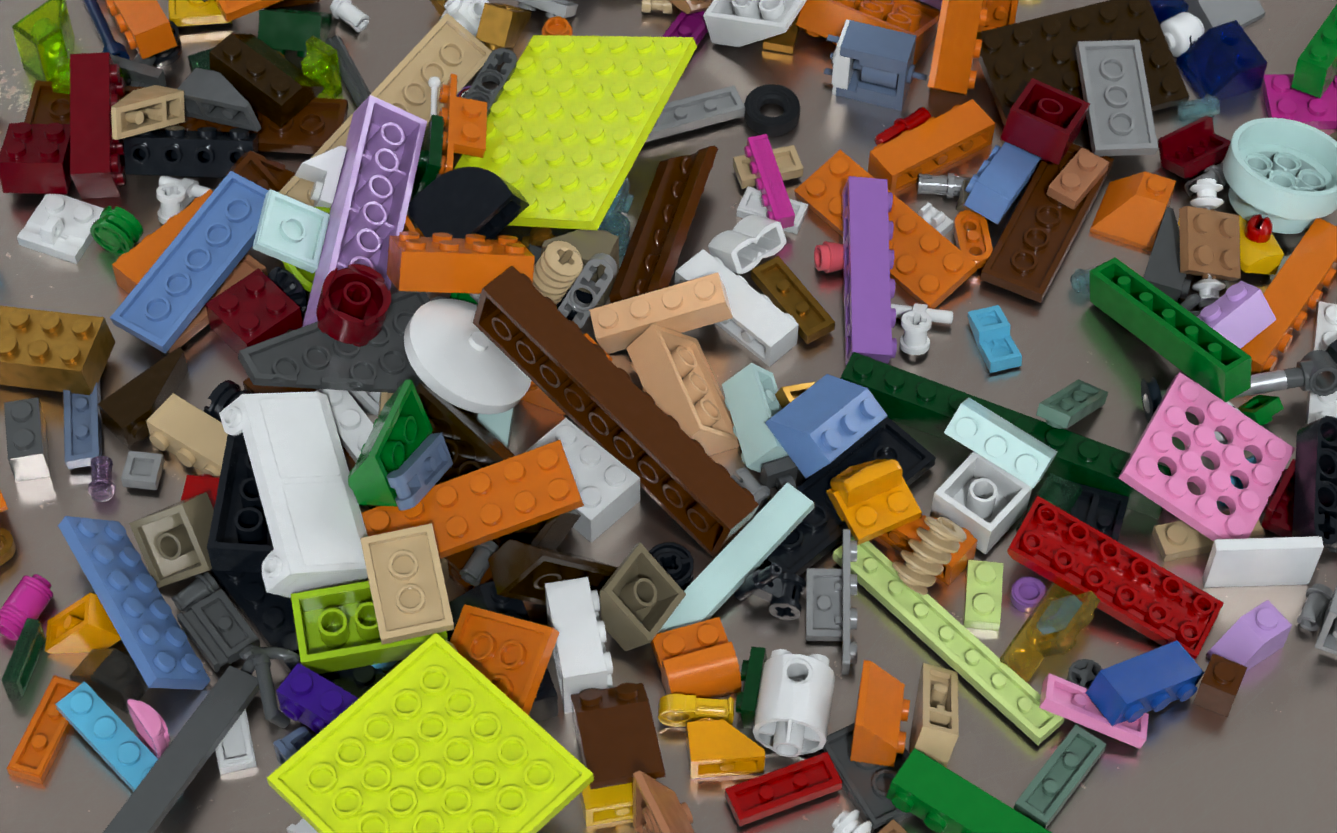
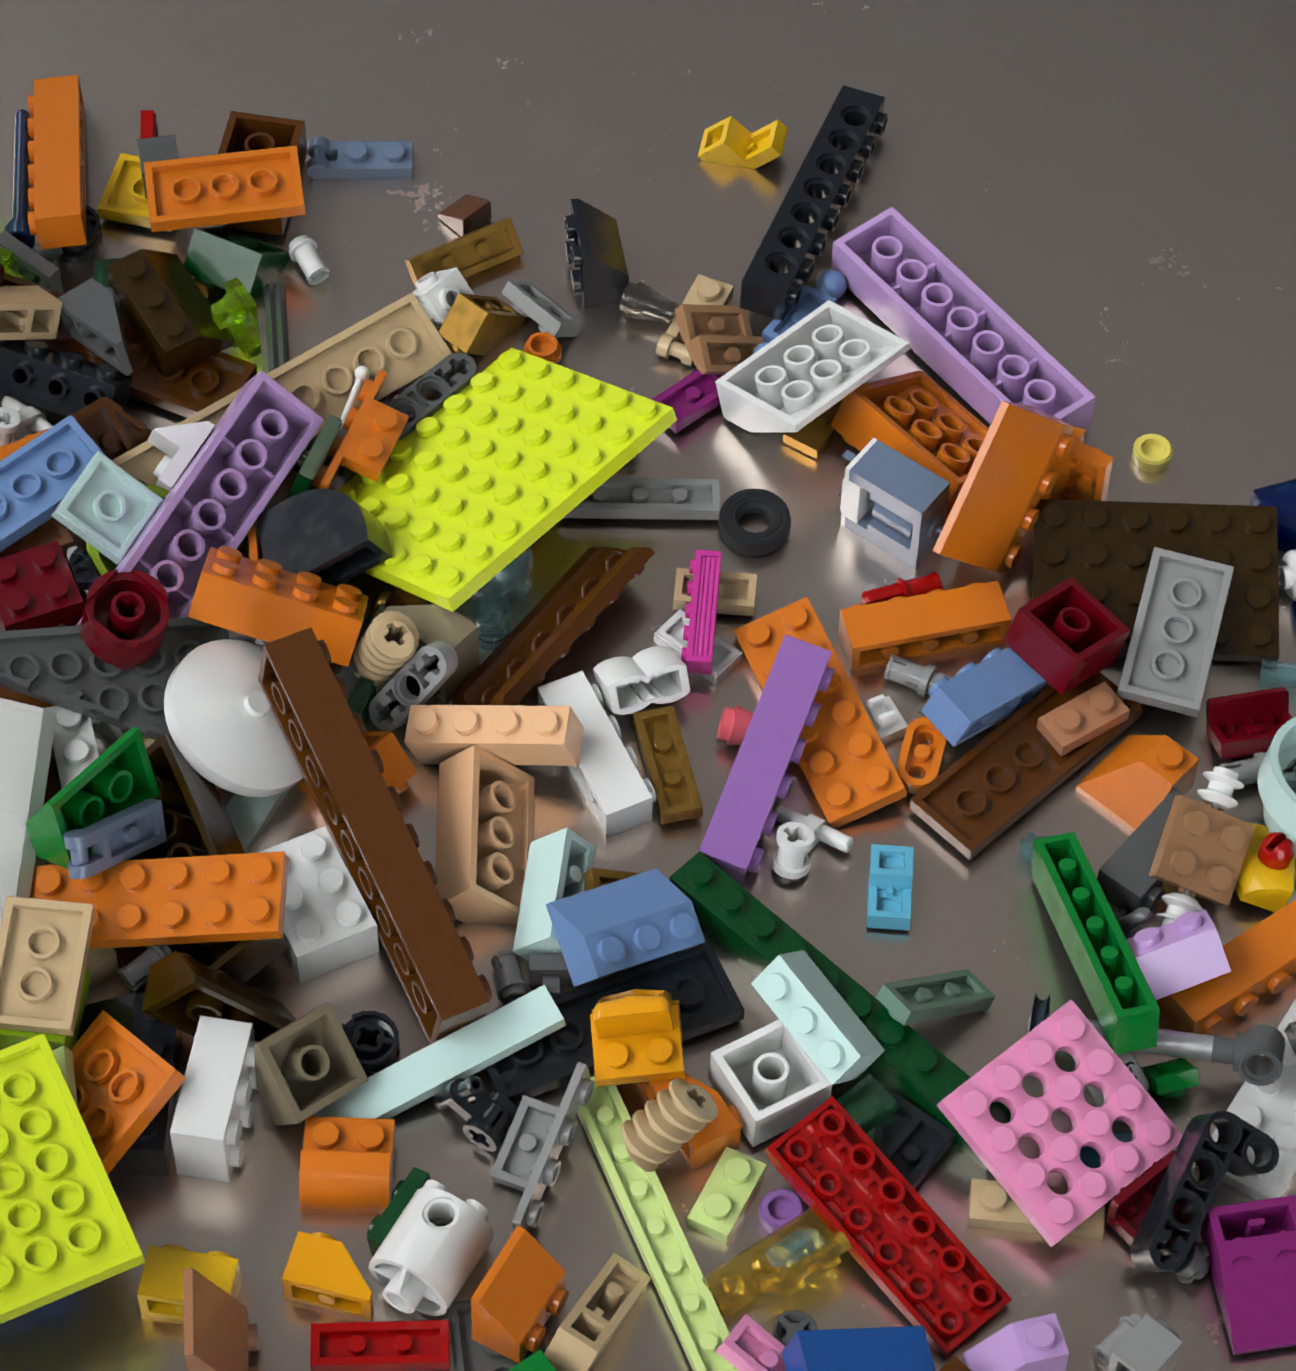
camera: 20 degrees right, 0 degrees up
reddish brown slope [570,683,666,790] -> none
yellow piece [658,694,734,727] -> none
white tile [1202,536,1324,588] -> none

